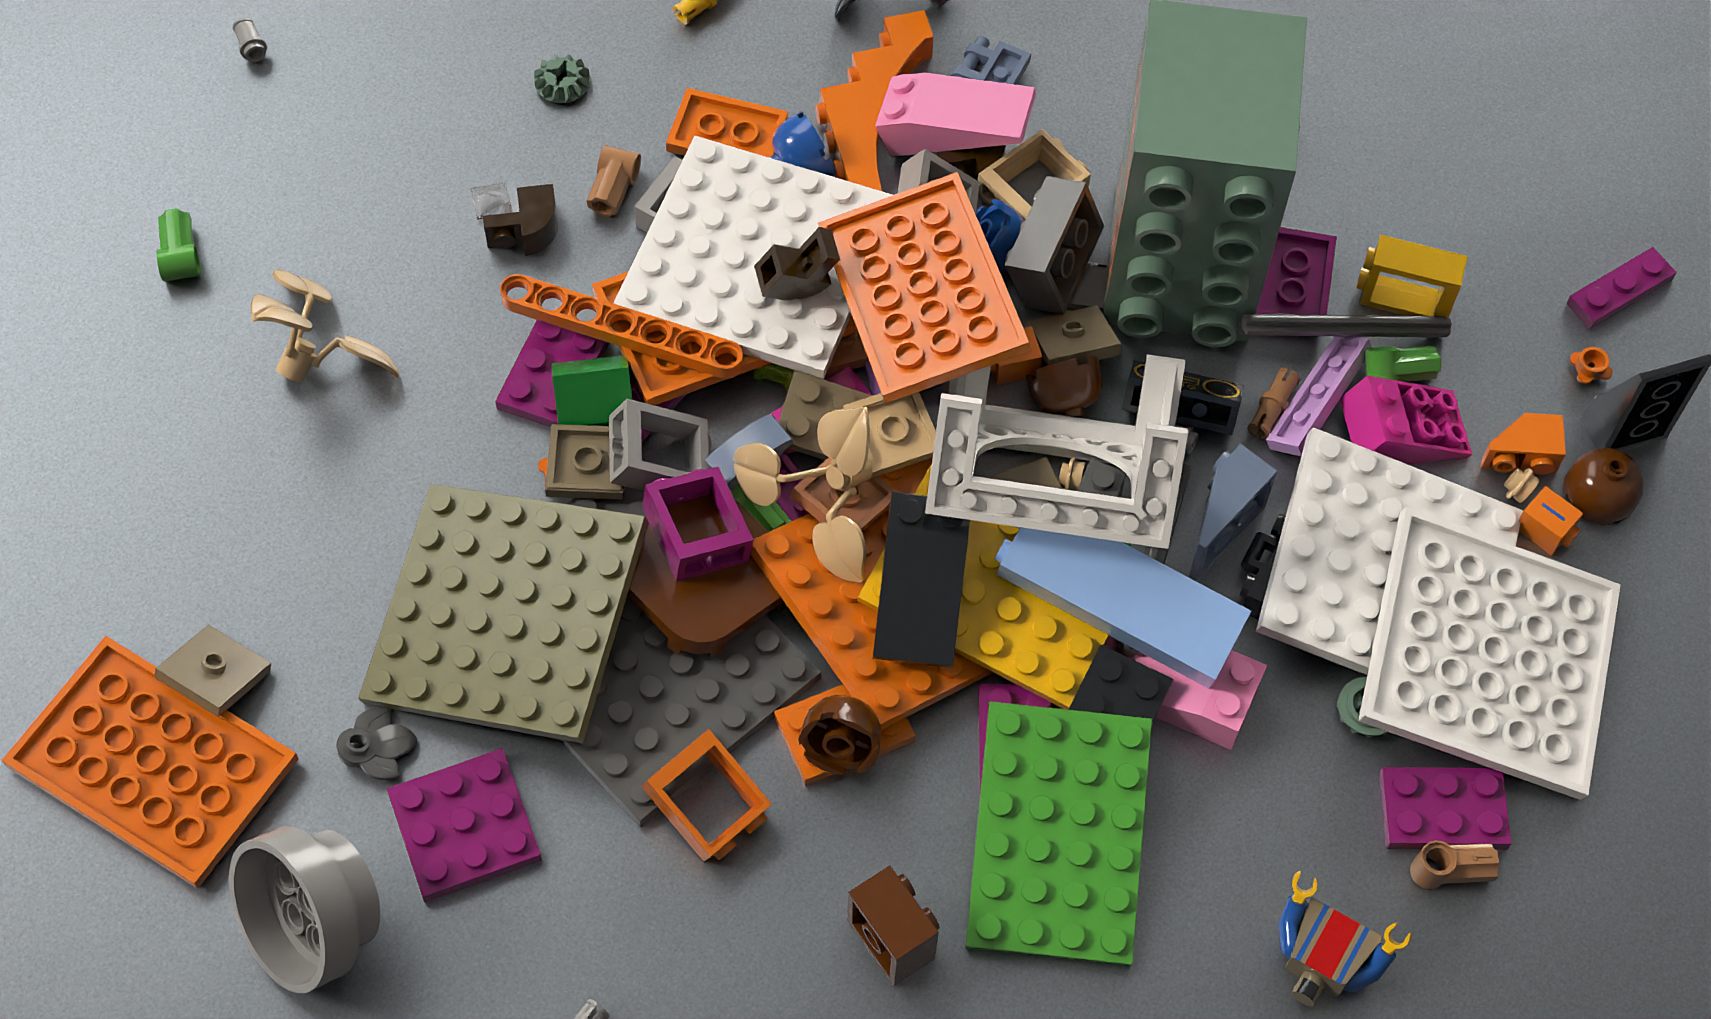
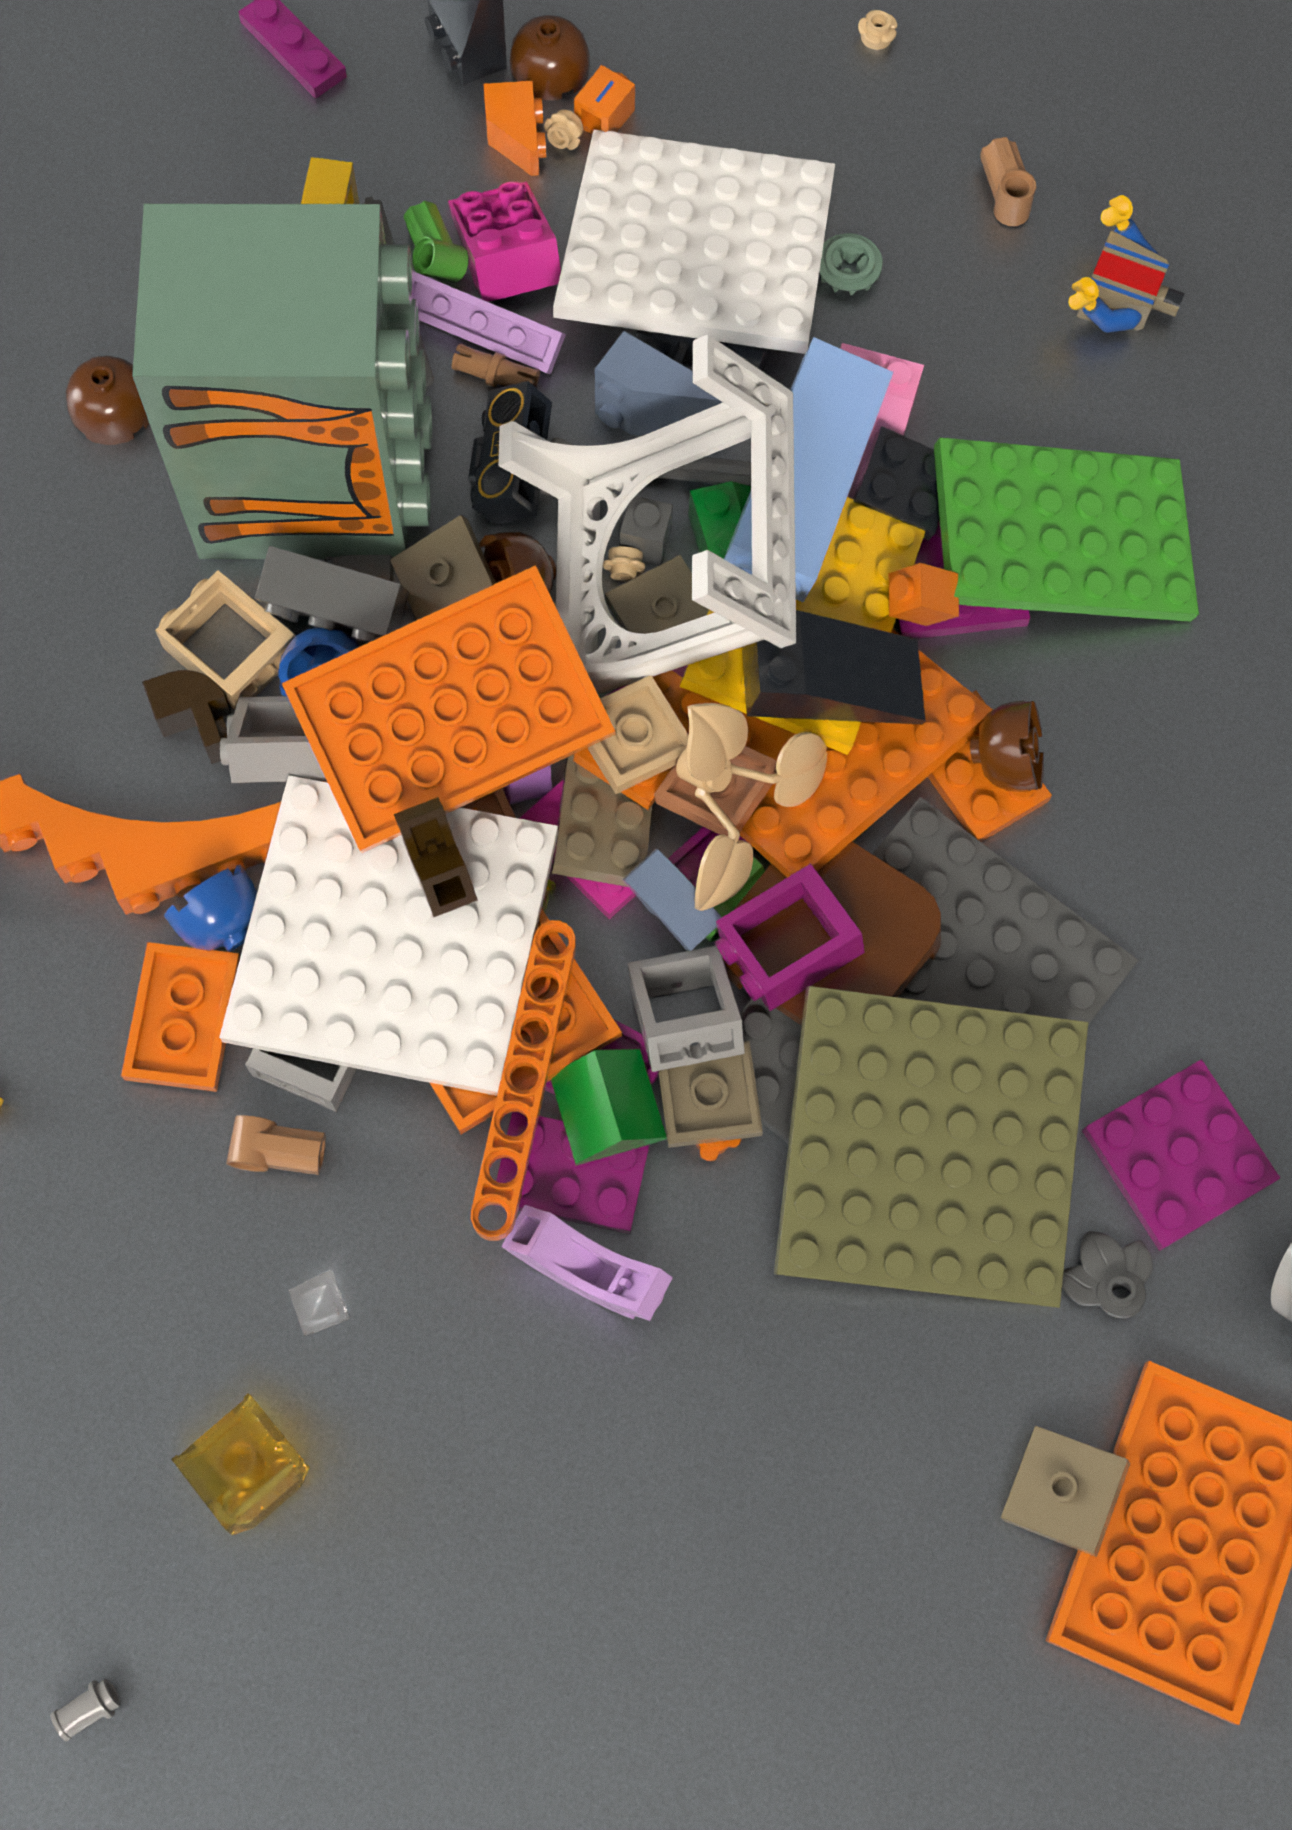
camera: 100 degrees left, 10 degrees up
bright green piece [156,208,201,282] -> none
tan plant [250,269,399,382] -> none
dark brown brick [483,184,558,256] -> none
sand green gear [534,54,590,103] -> none
orange window [641,729,772,861] -> none
reddish brown brick [847,865,940,986] -> none
bright pink slope [875,73,1037,157] -> none
sand blue plate [951,36,1031,85] -> none
white plate [1358,507,1621,800] -> none
magenta plate [1379,767,1512,850] -> none
orange plate [1569,347,1613,384] -> none
none -> clear yellow slope [171,1393,310,1536]
none -> lavender arch [501,1205,673,1321]
none -> tan plate [858,10,897,50]
none -> orange brick [888,563,959,626]

